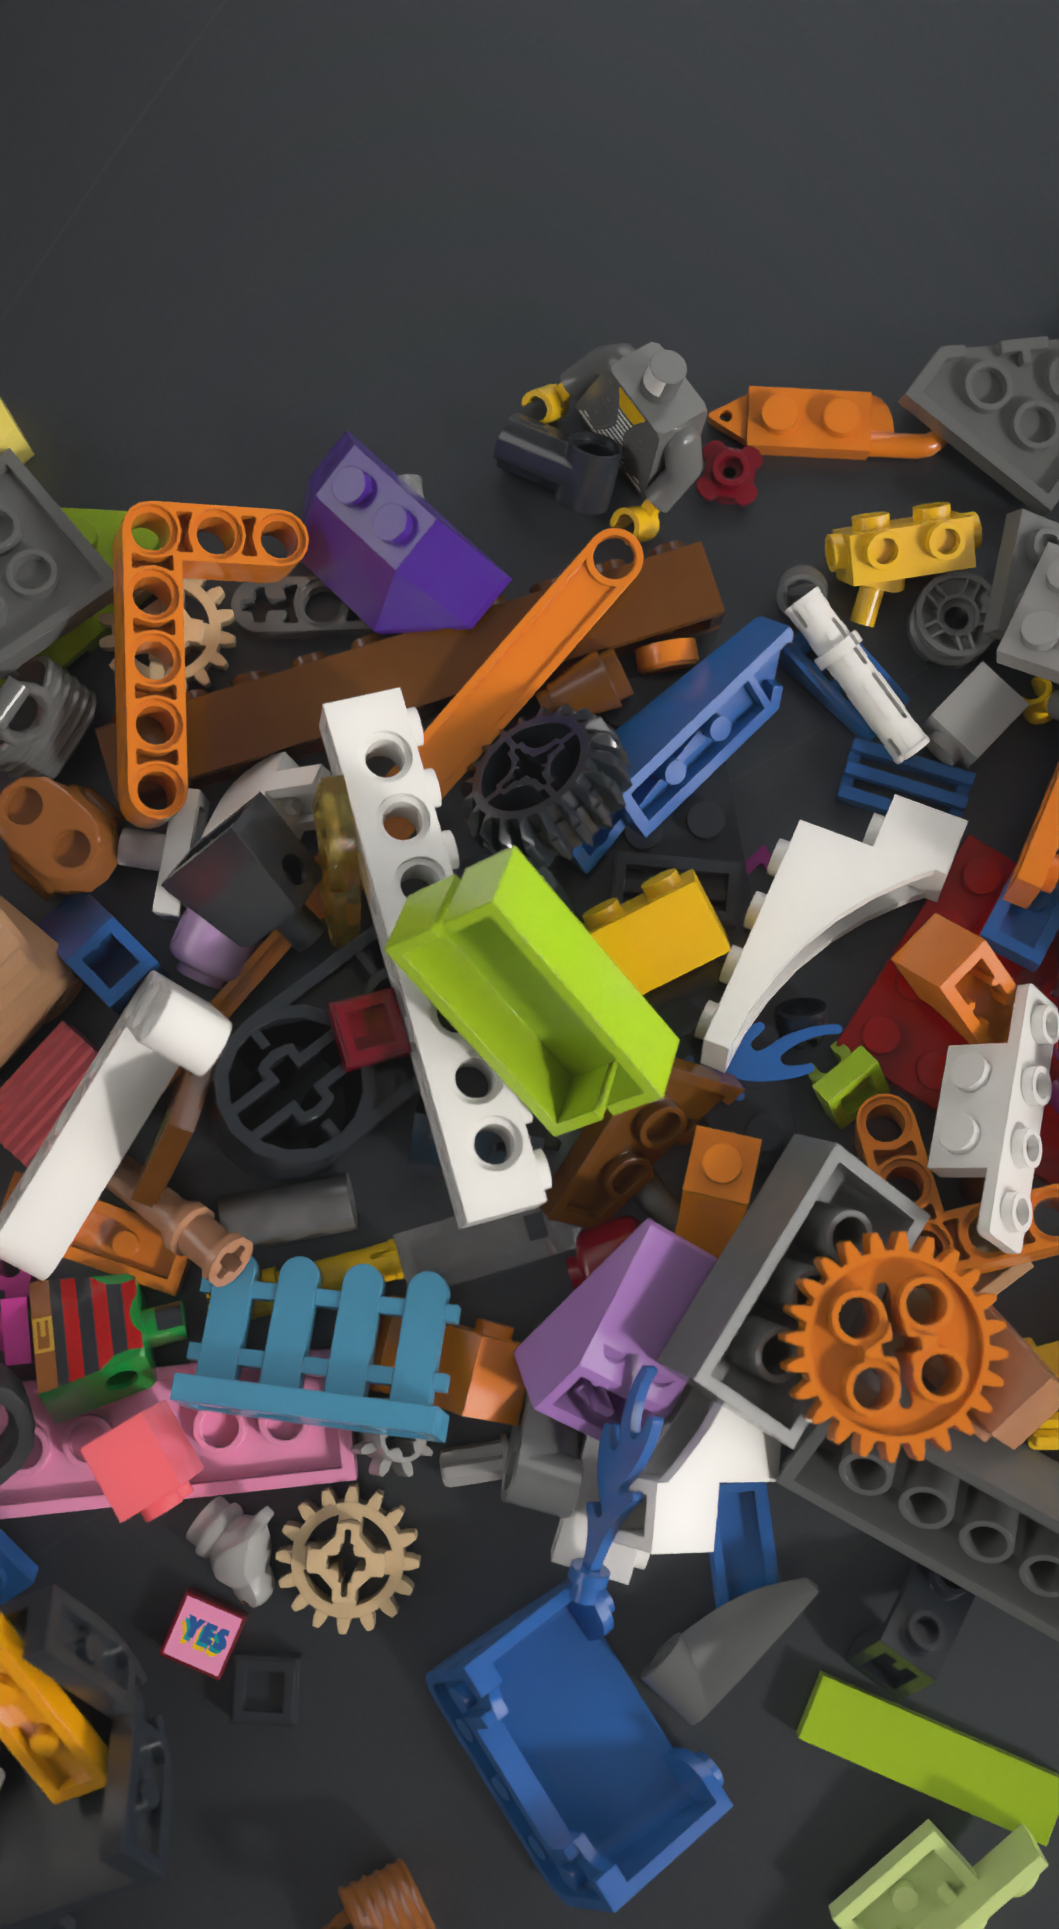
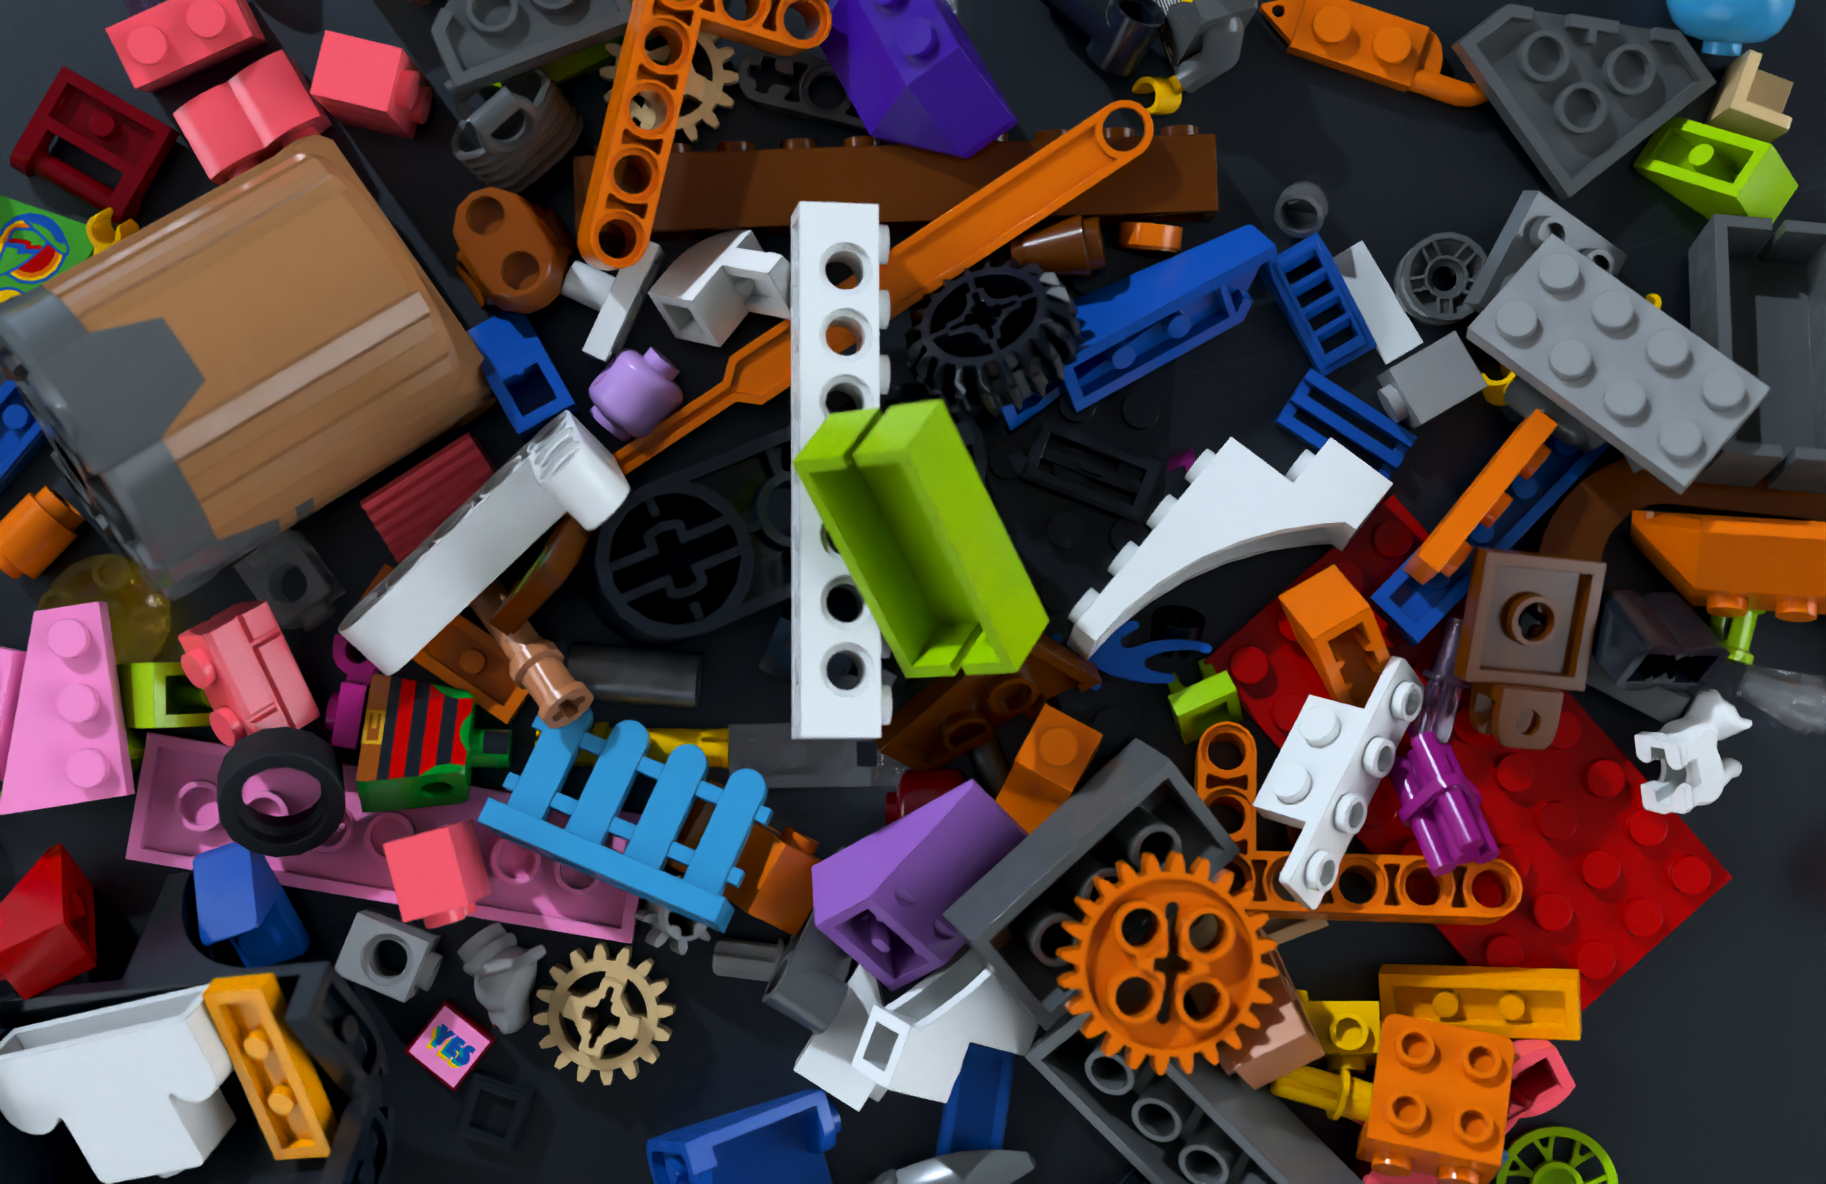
camera: 15 degrees right, 5 degrees up
black torso [161,792,327,953] -> none
clear yellow tile [311,775,361,948] -> none
dark red tile [326,987,412,1072] -> none
blue piece [568,1365,664,1606] -> none
yellow brick [582,868,731,995] -> none
dark red plate [696,440,763,506] -> none
white pin [784,586,930,765] -> none
yellow brick [825,502,982,627] -> none
none -> light grey brick [334,906,443,1002]
none -> white sticker [1333,241,1424,365]

